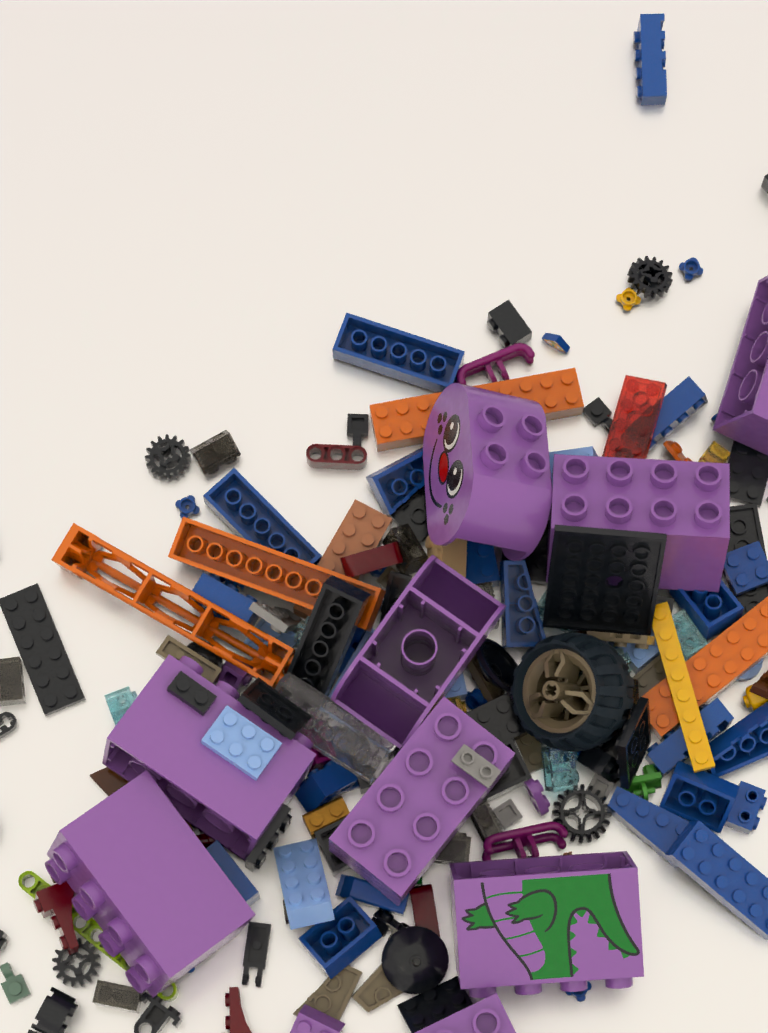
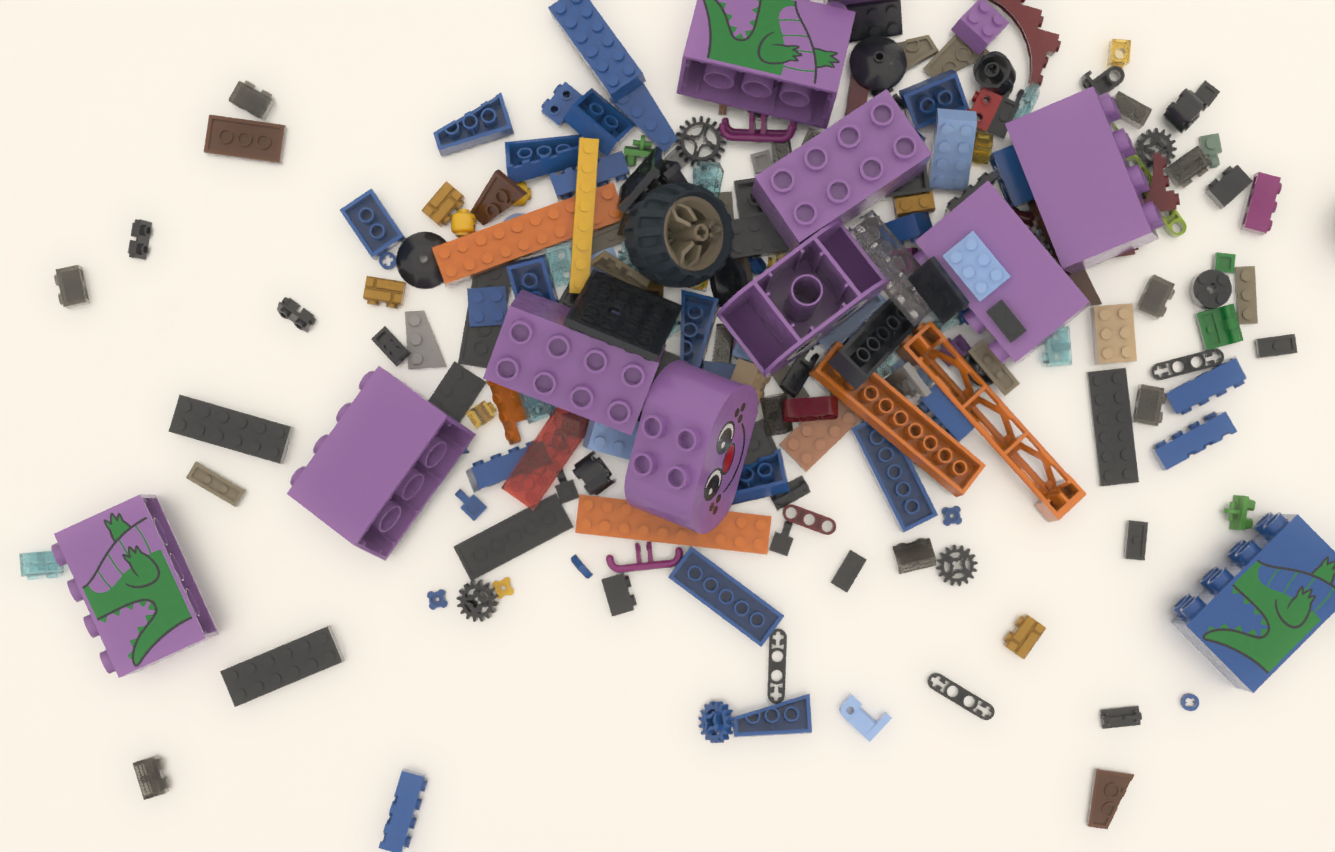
camera: 165 degrees left, 15 degrees up
light grey hinge [451,744,501,789] -> none
medium lavender plate [524,778,550,816] -> none
none -> black plate [454,493,573,581]
none -> blue plate [455,489,487,521]
none -> black brick [572,451,616,496]
none -> blue gear [698,701,735,743]
none -> blue wedge [733,694,812,738]
none -> black beam [767,628,787,704]
none -> black hinge [770,475,811,511]
none -> black plate [830,550,867,592]
none -> light blue piece [839,693,892,742]
none -> black beam [927,672,995,720]
none -> red brick [966,88,1003,134]
none -> clear yellow brick [972,132,993,164]
none -> black brick [973,51,1016,96]
none -> pearl gold brick [1003,614,1046,659]
none -> clear light blue plate [1014,82,1040,119]
none -> tan brick [1090,303,1137,365]
none -> clear smoke brick [1134,274,1175,320]
none -> clear smoke brick [1163,146,1211,188]

